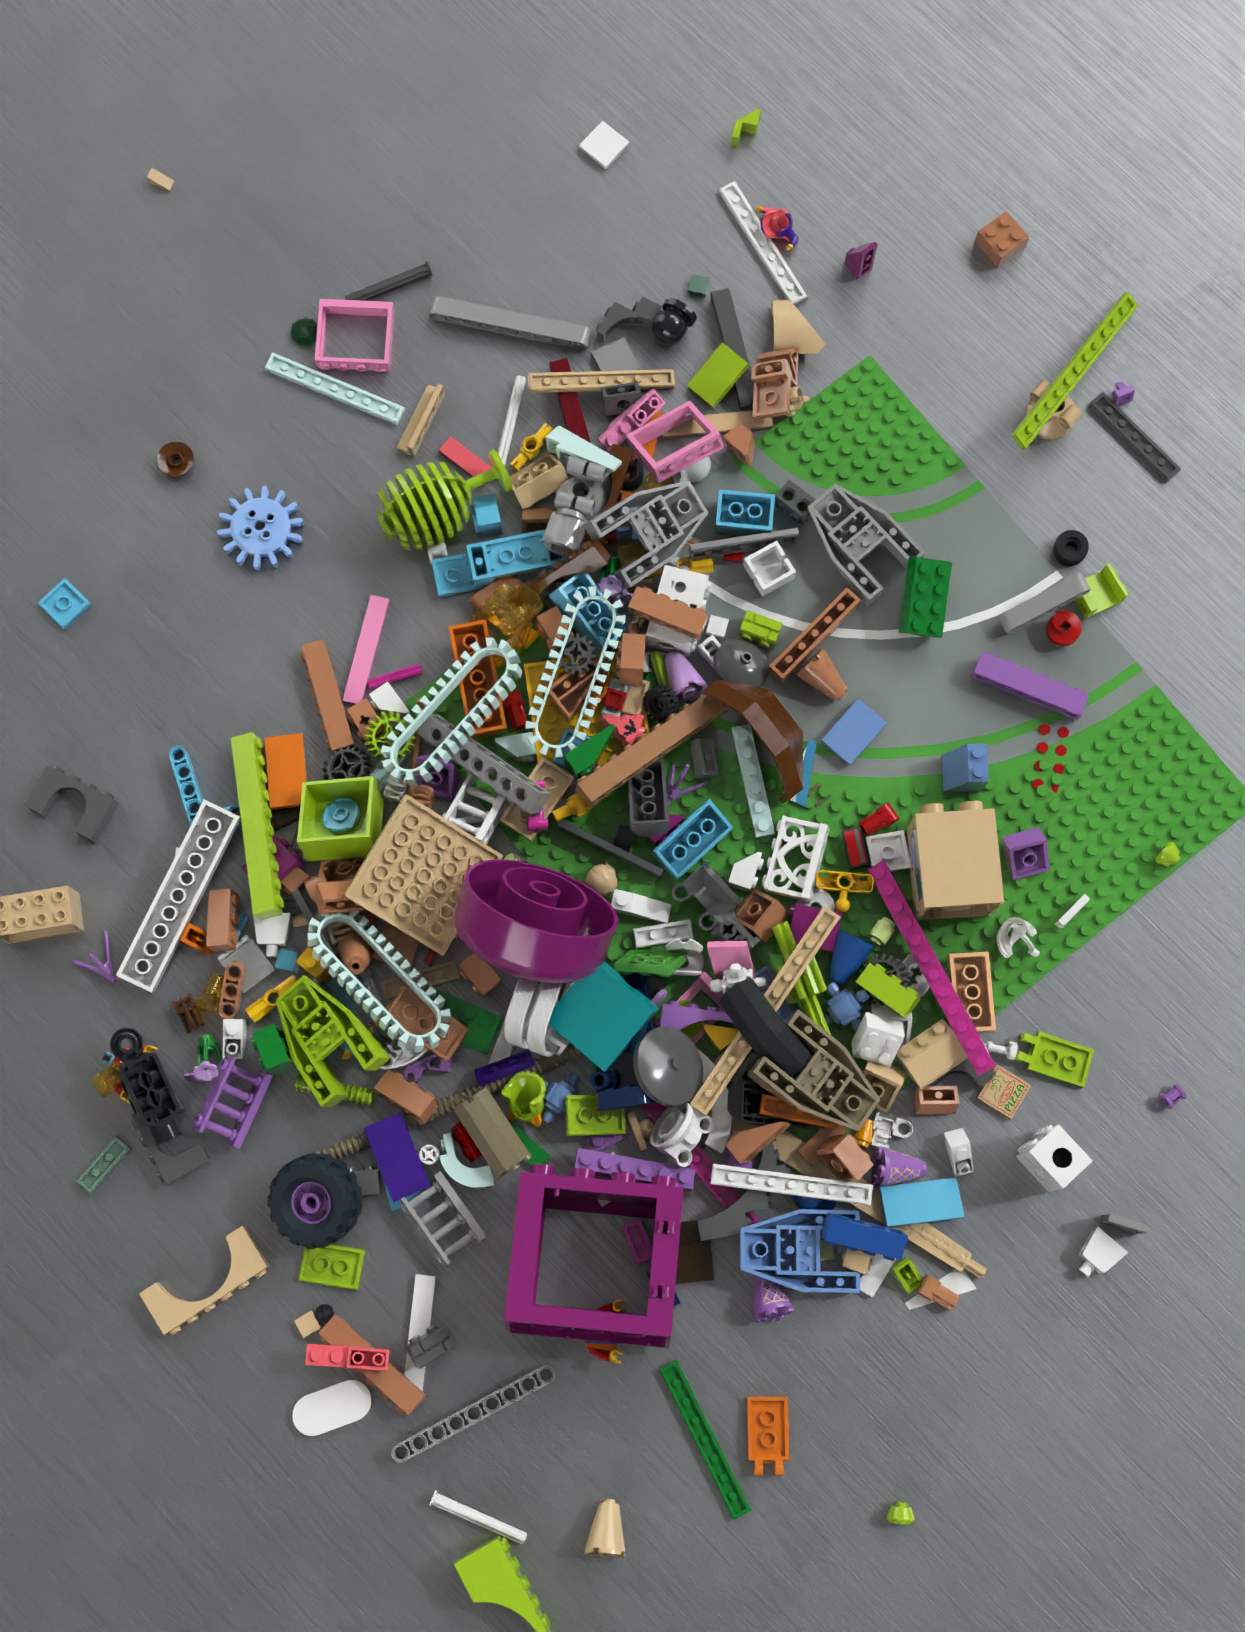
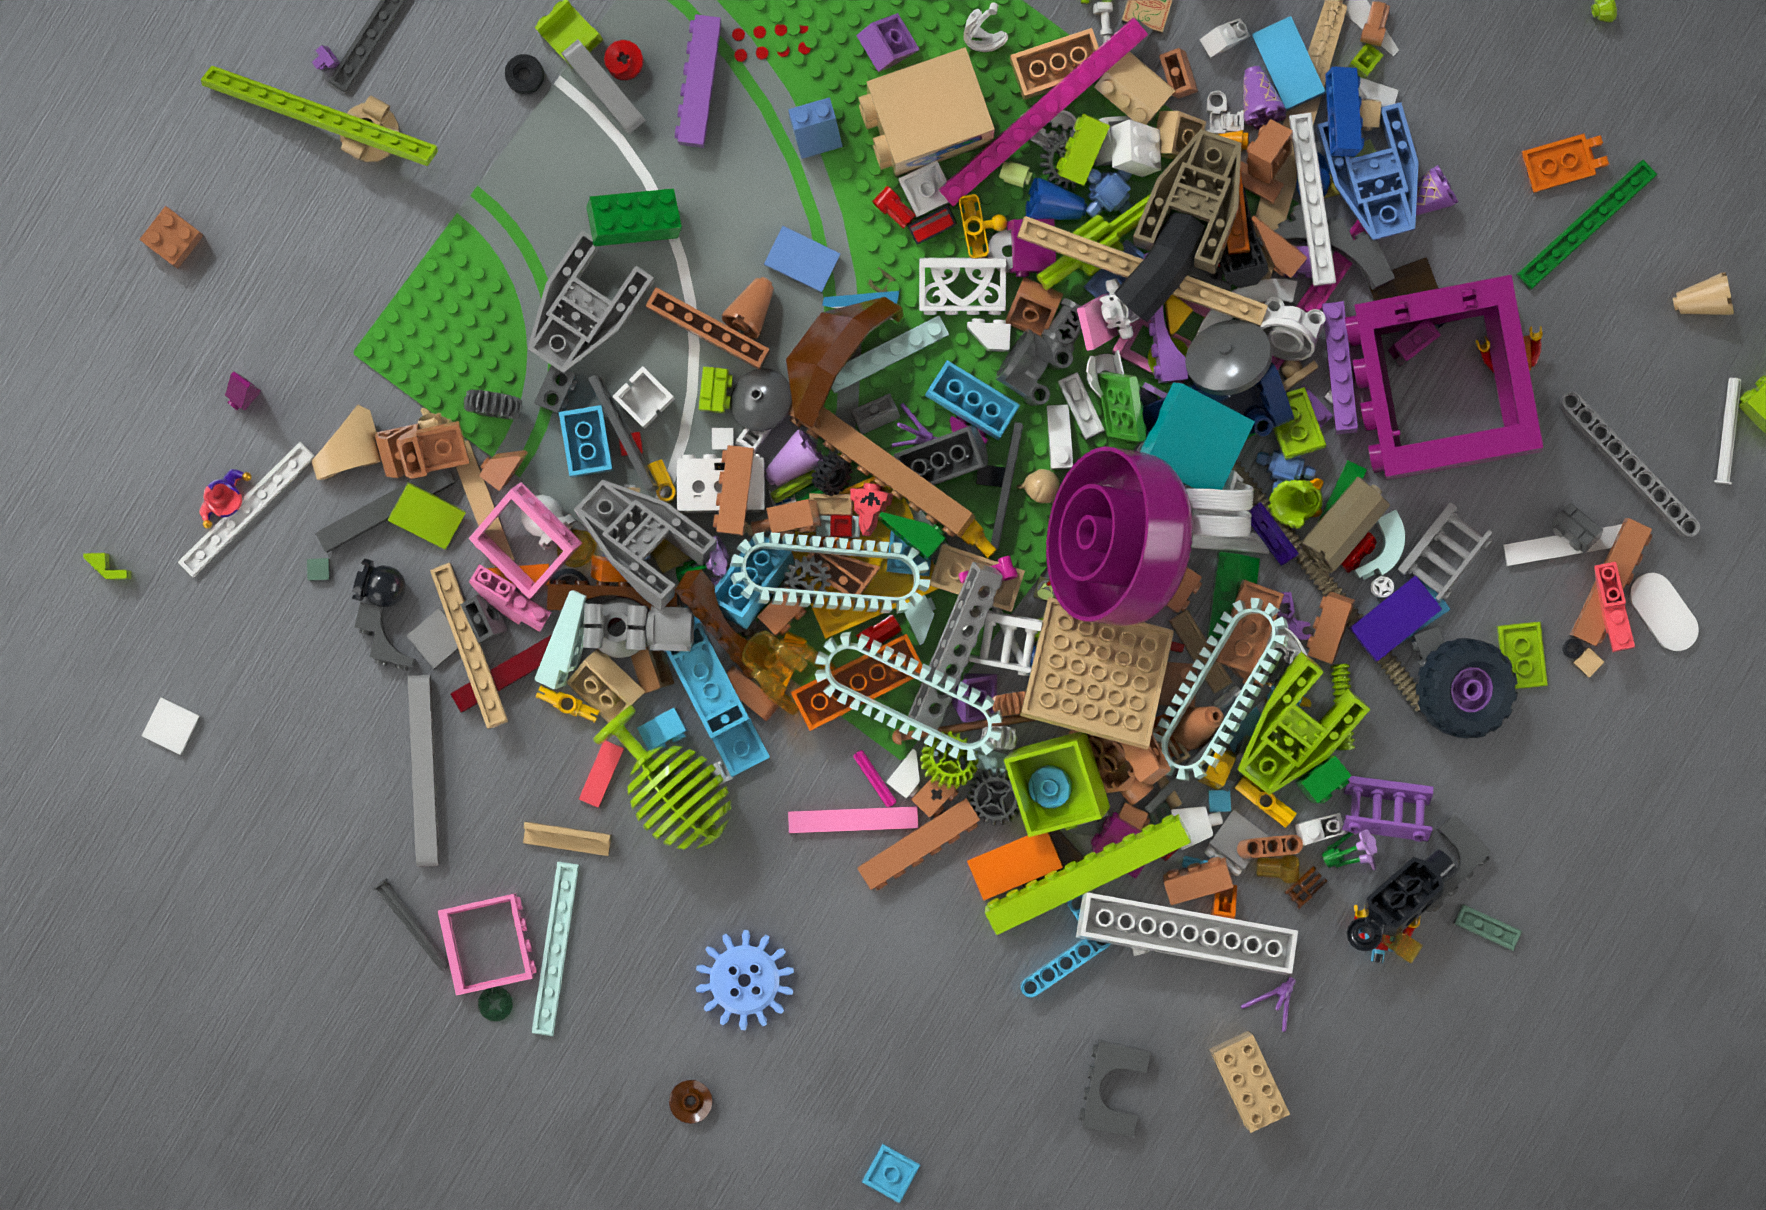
camera: 105 degrees left, 10 degrees up
tan arch [139,1226,270,1336] -> none
white axle [497,375,526,466] -> none
none -> dark grey gear [464,389,522,420]

